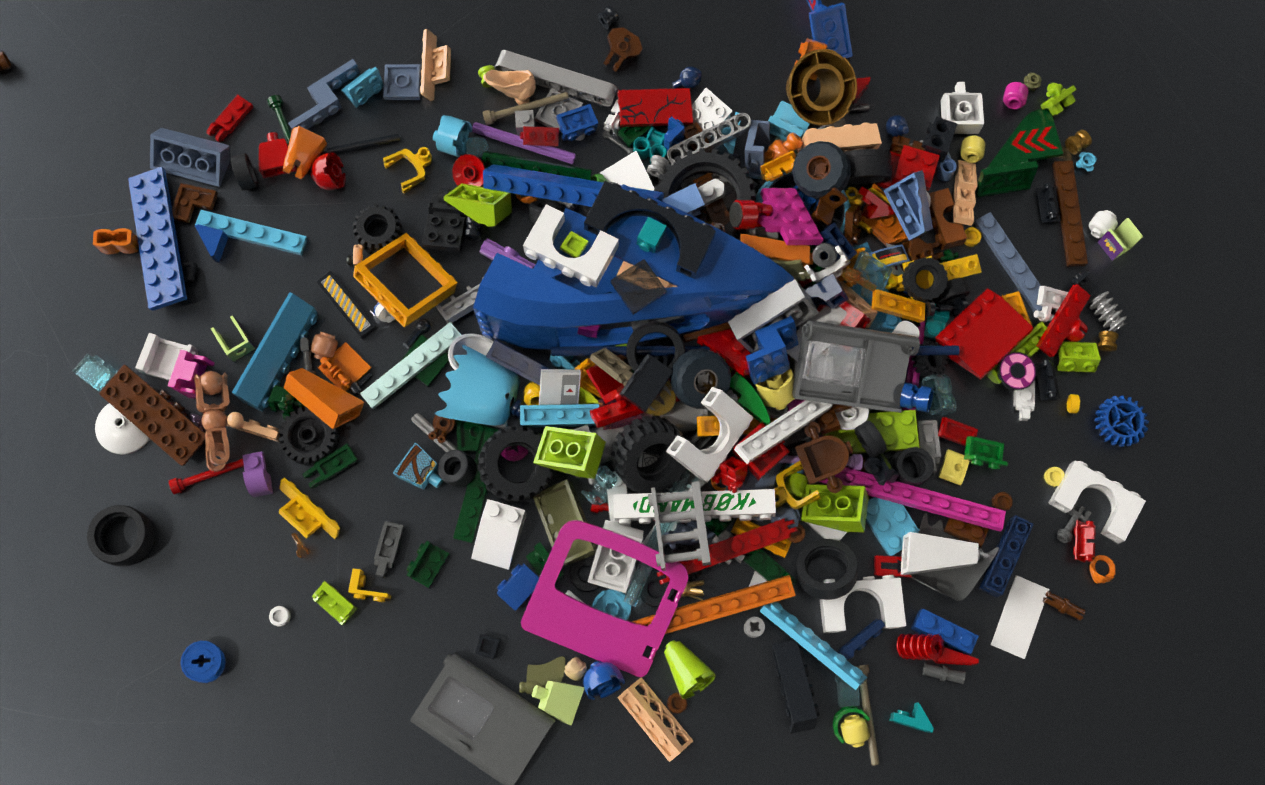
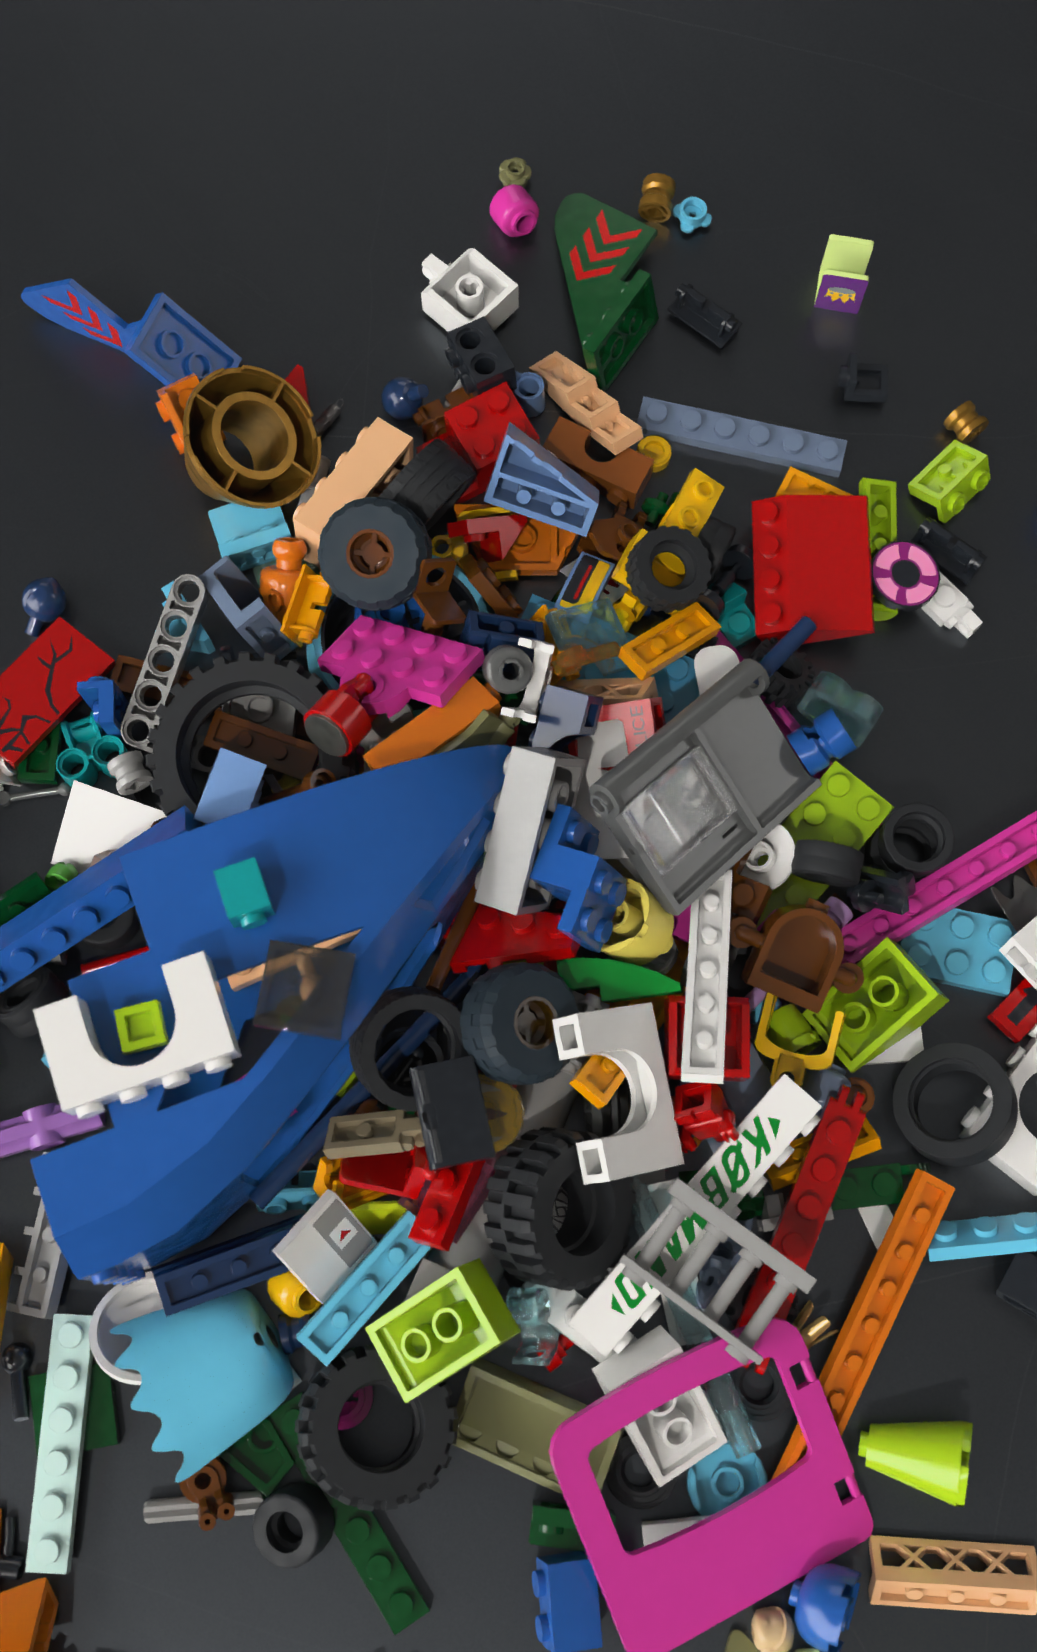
camera: 45 degrees left, 0 degrees up
torso [393,443,443,489] -> none
white slope [471,499,527,570] -> none
black arch [584,181,716,279] -> none
reddish brown tile [667,693,687,714] -> none
white hinge [692,88,732,139] -> none
white plate [698,179,726,206] -> none
light grey wheel [744,617,765,638] -> none
light grey hinge [917,420,941,474] -> none
red tile [938,417,978,446] -> none
light yellow piece [938,449,970,486] -> none
light yellow head [960,135,985,163] -> none
green bracket [964,436,1008,469] -> none
white plate [1034,286,1068,322] -> none
red plate [1036,284,1091,357] -> none
lime hips [1040,82,1076,116] -> none
reddish brown plate [1052,160,1088,267] -> none
yellow tile [1067,394,1080,414] -> none
white head [1089,210,1118,238] -> none
light grey piece [1090,291,1129,332] -> none

